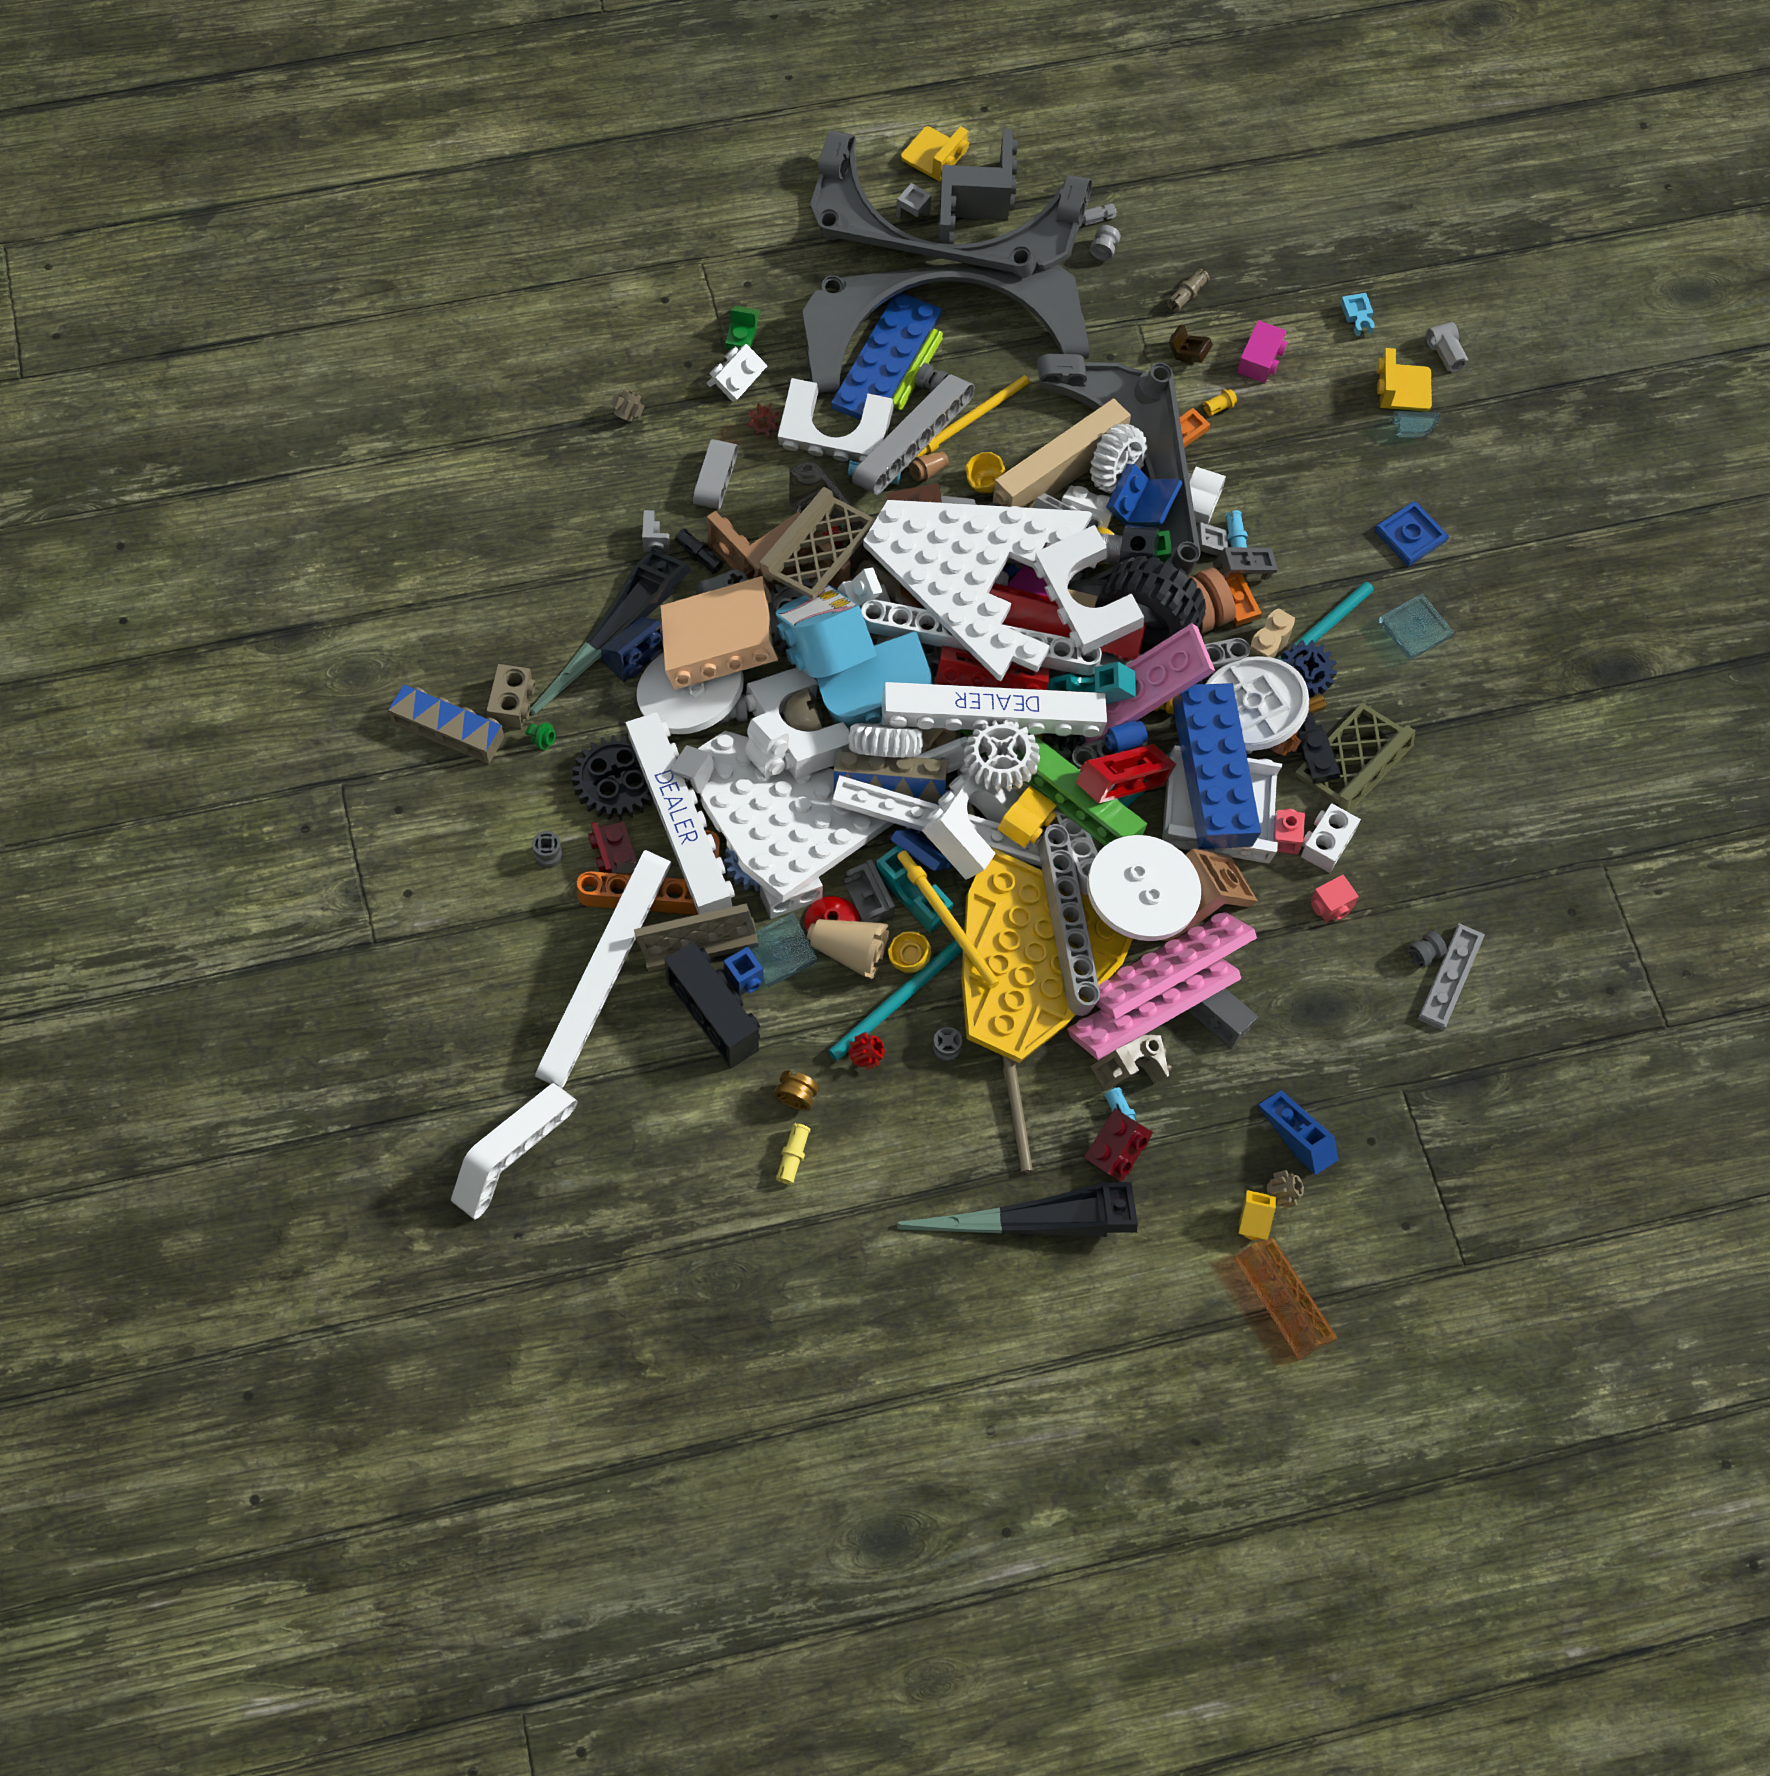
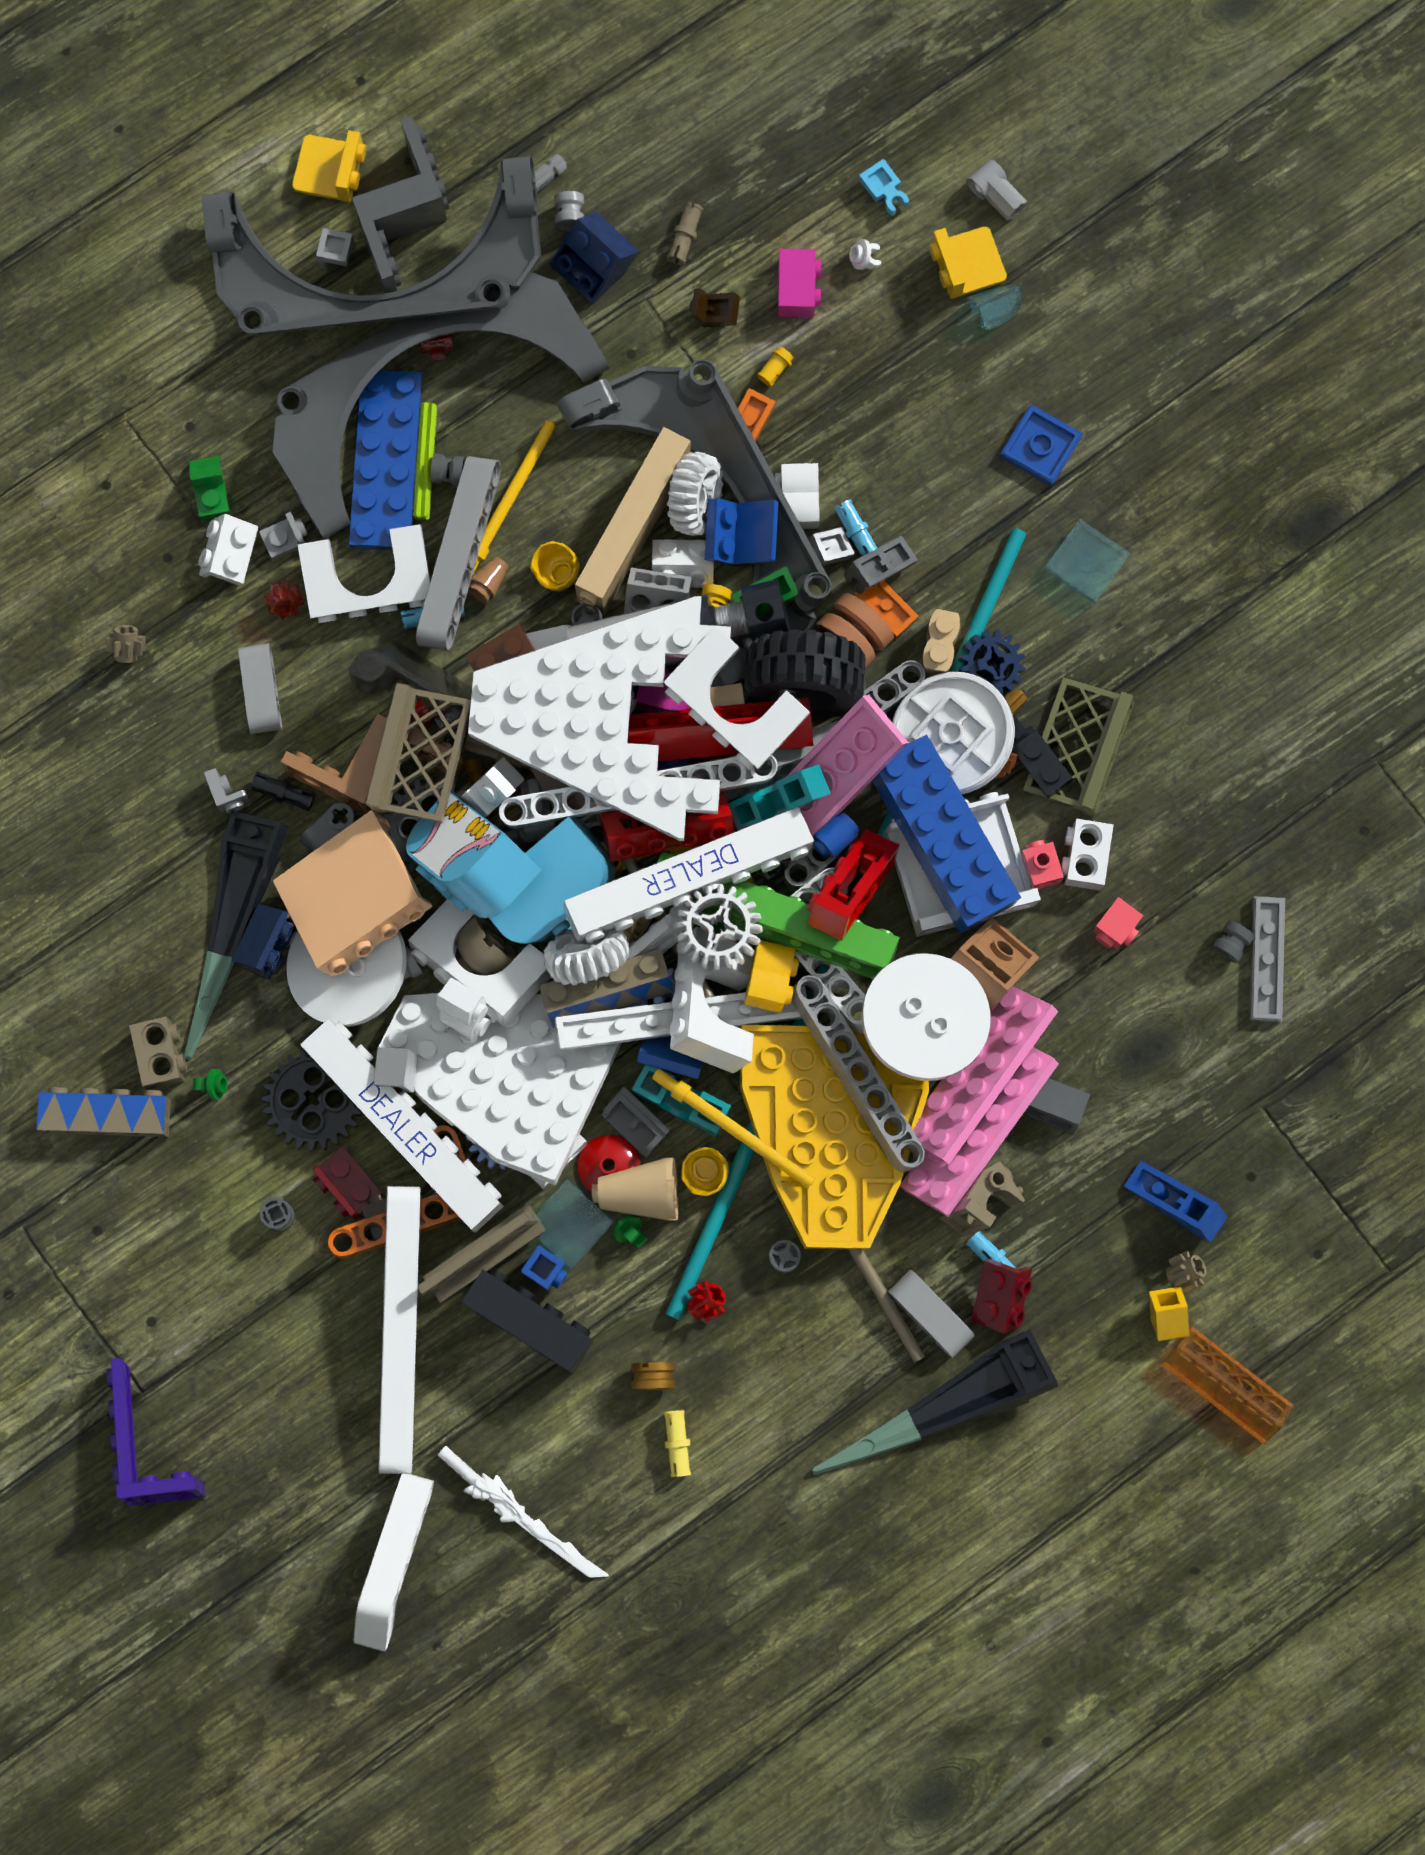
camera: 20 degrees left, 15 degrees up
none -> dark purple bracket [106,1358,206,1507]
none -> light grey bracket [259,512,308,561]
none -> clear red gear [421,334,453,360]
none -> white sword [438,1446,609,1578]
none -> dark blue slope [549,212,639,304]
none -> green plate [613,1215,648,1248]
none -> white plate [849,239,881,270]
none -> light grey beam [887,1270,975,1358]

